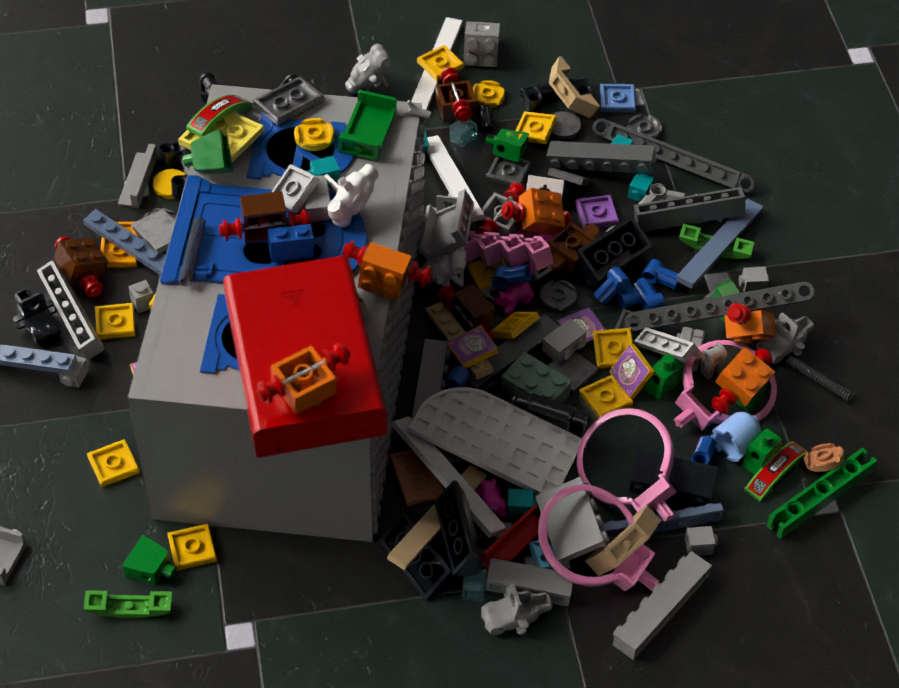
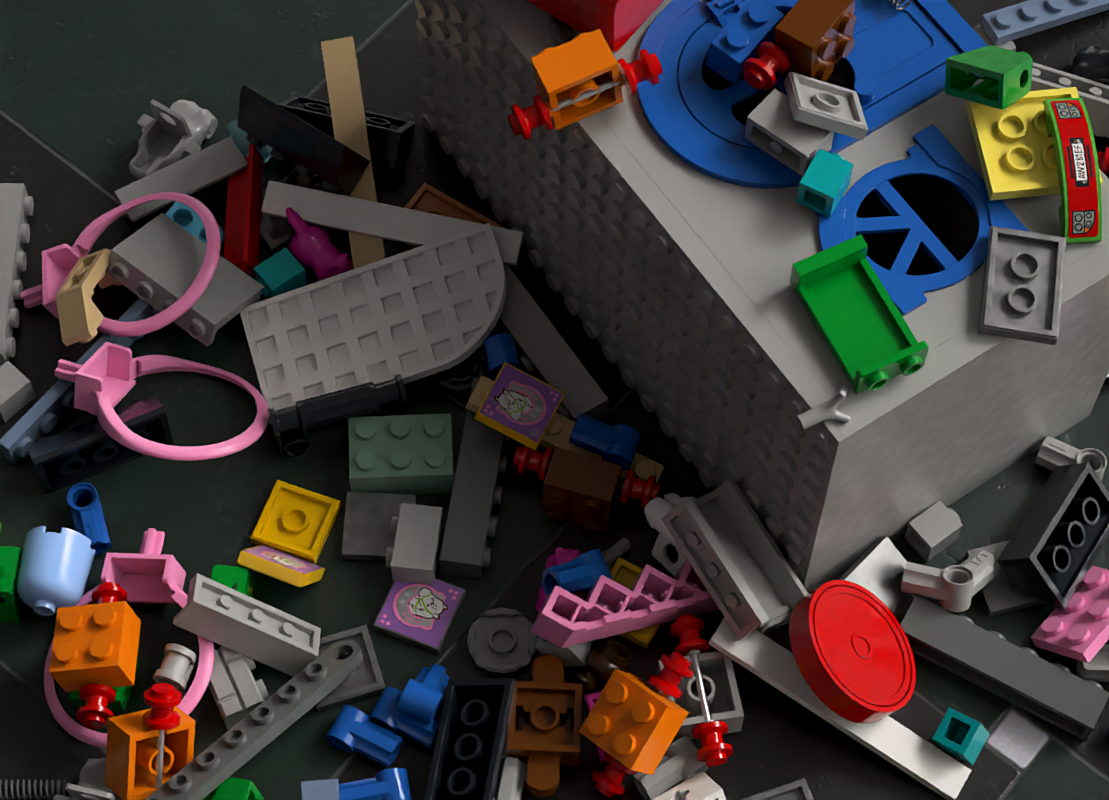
camera: 140 degrees right, 10 degrees up
yellow tile [294,118,335,151] -> none
white piece [324,164,379,228] -> none
yellow tile [489,312,540,339] -> none
yellow tile [592,328,633,369] -> none
none -> blue piece [568,413,641,470]
none -> brick [789,580,916,724]

